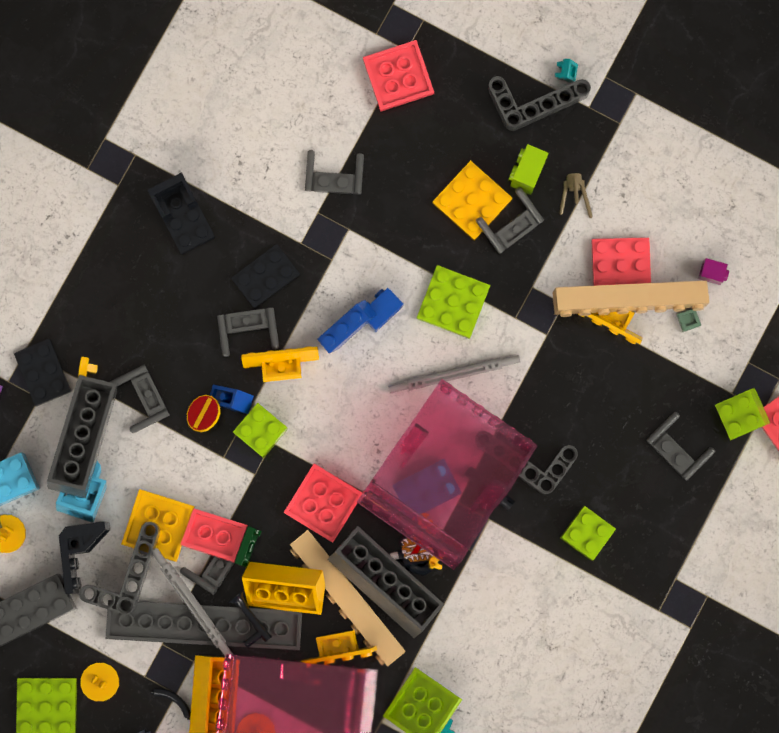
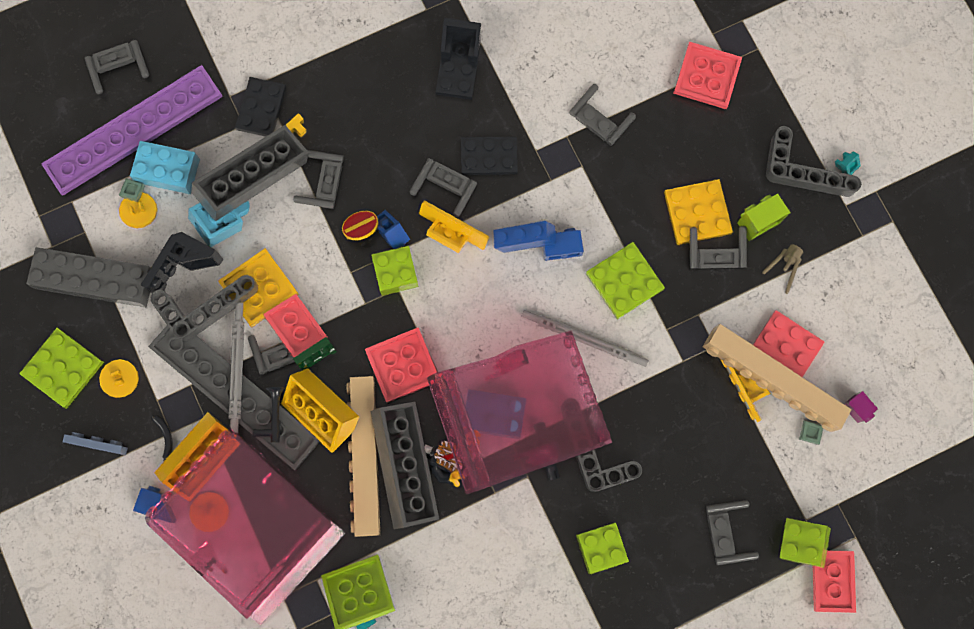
camera: 35 degrees right, 5 degrees down
yellow bracket [299,630,377,668] -> none

